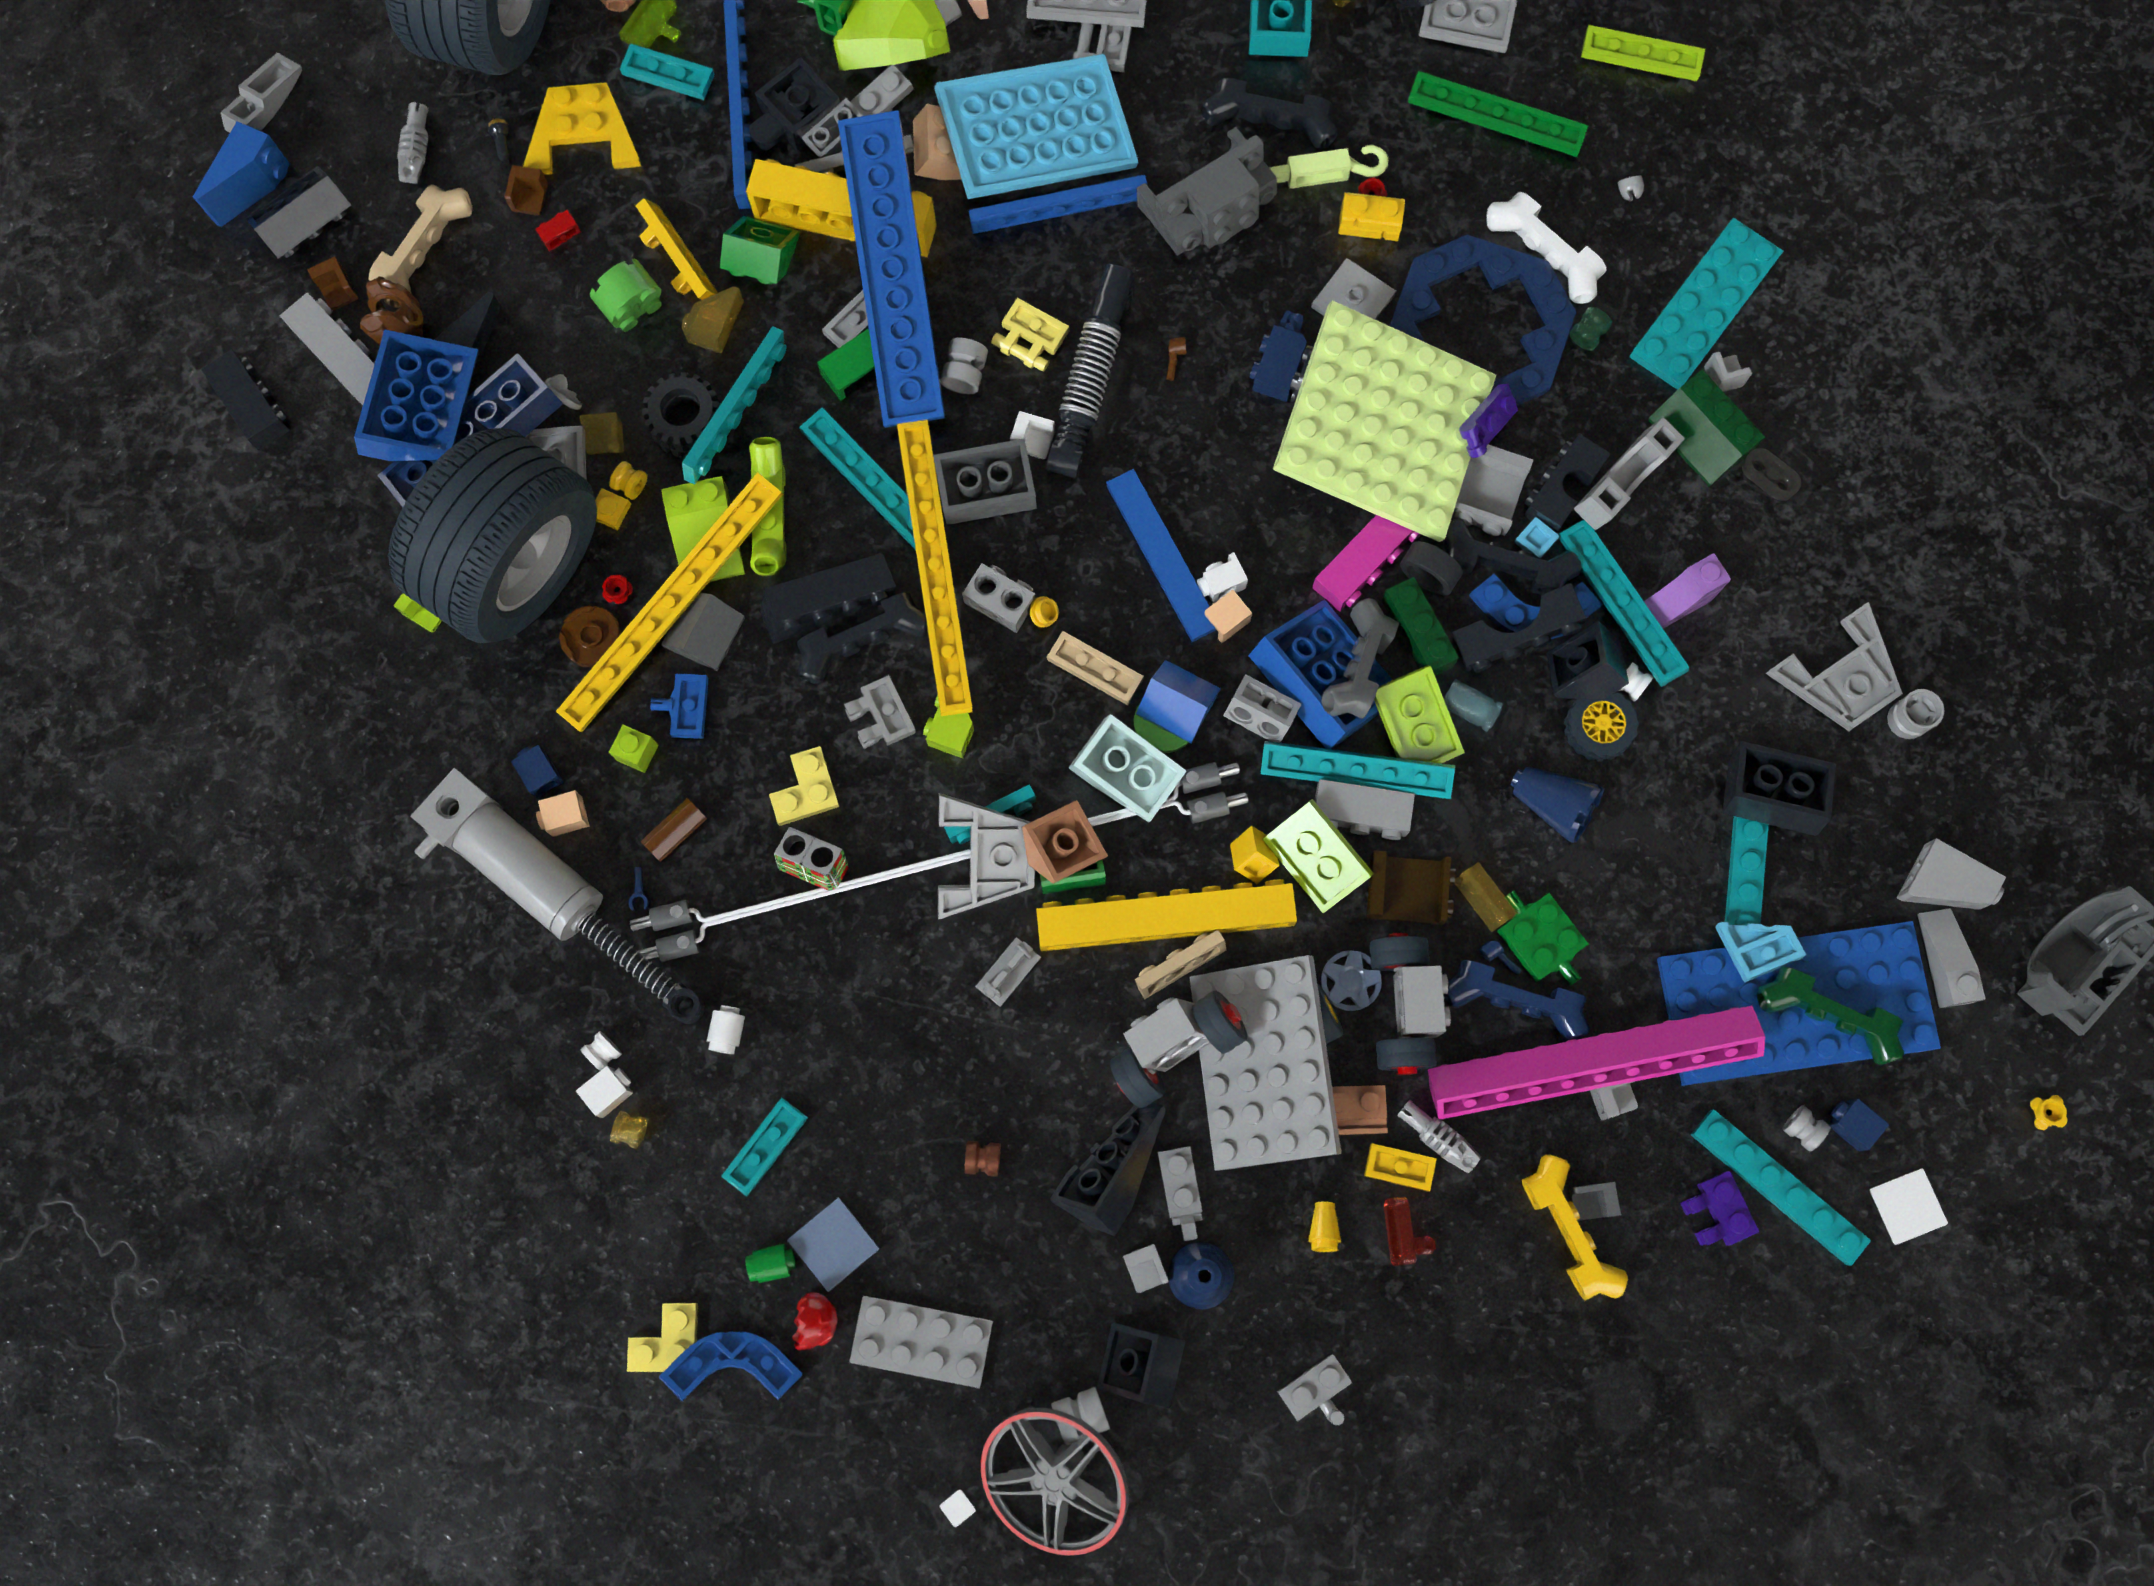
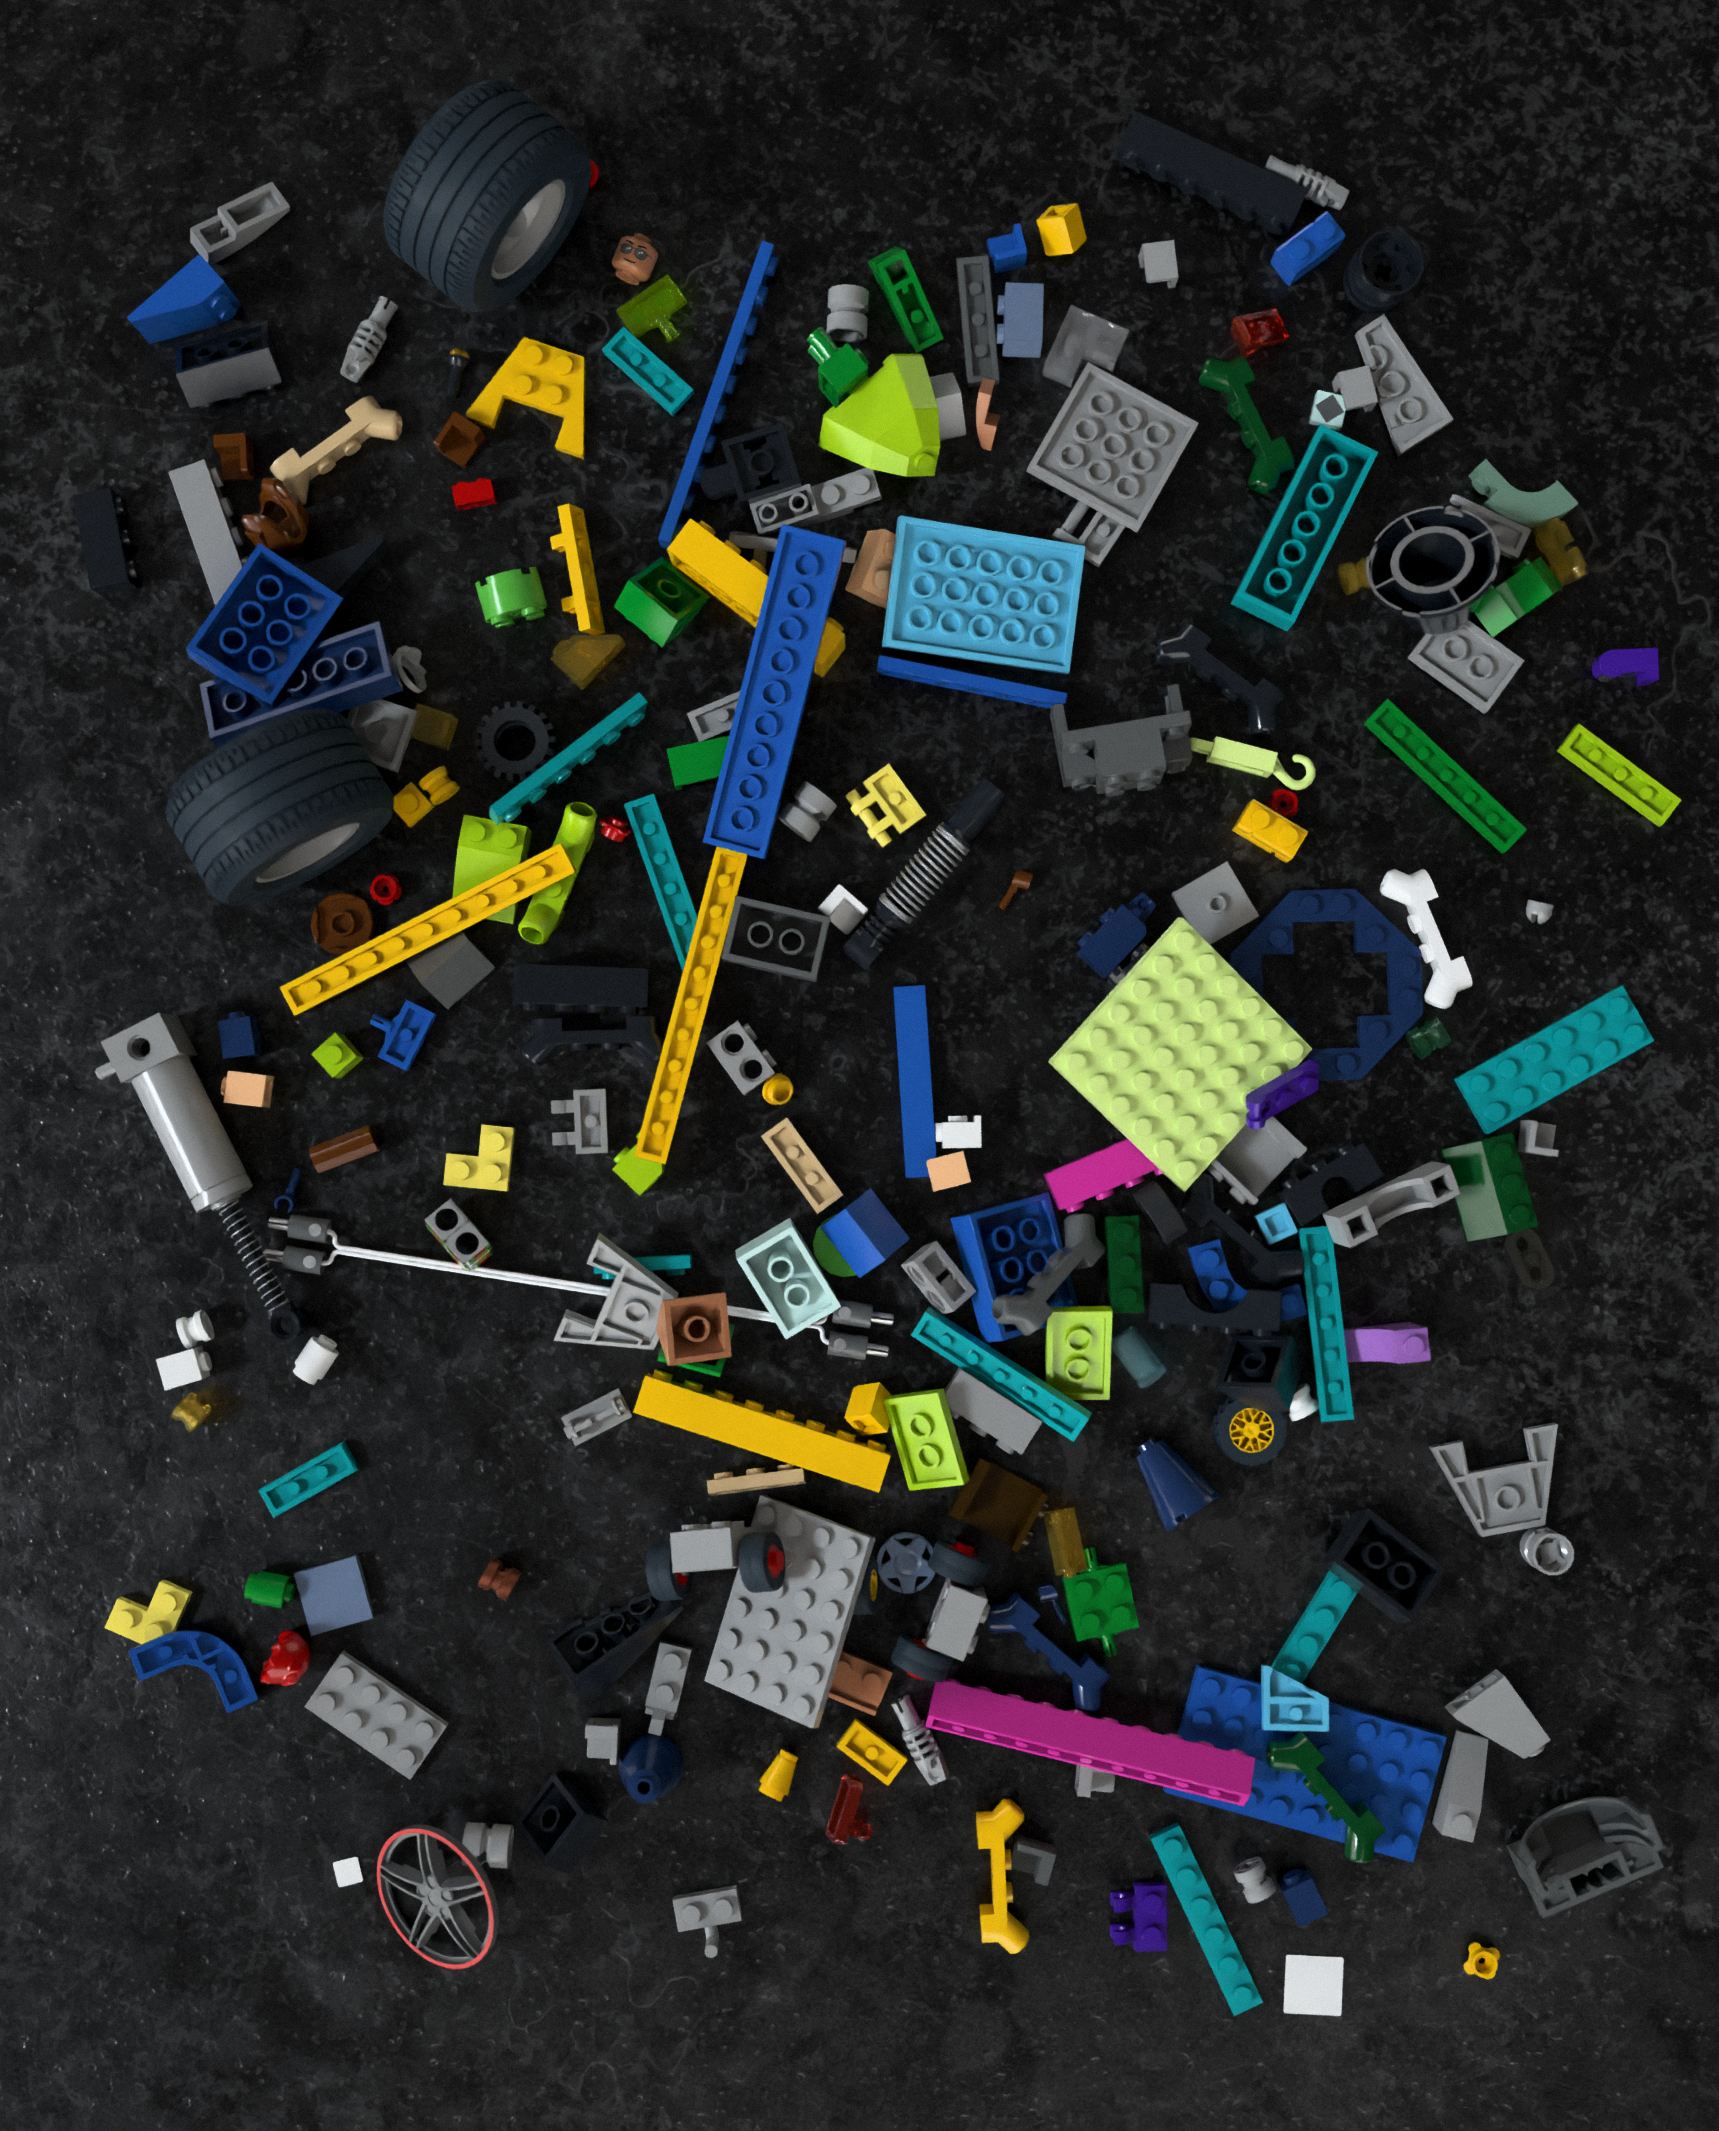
camera: 20 degrees right, 10 degrees up
none -> red plate [599,815,633,842]

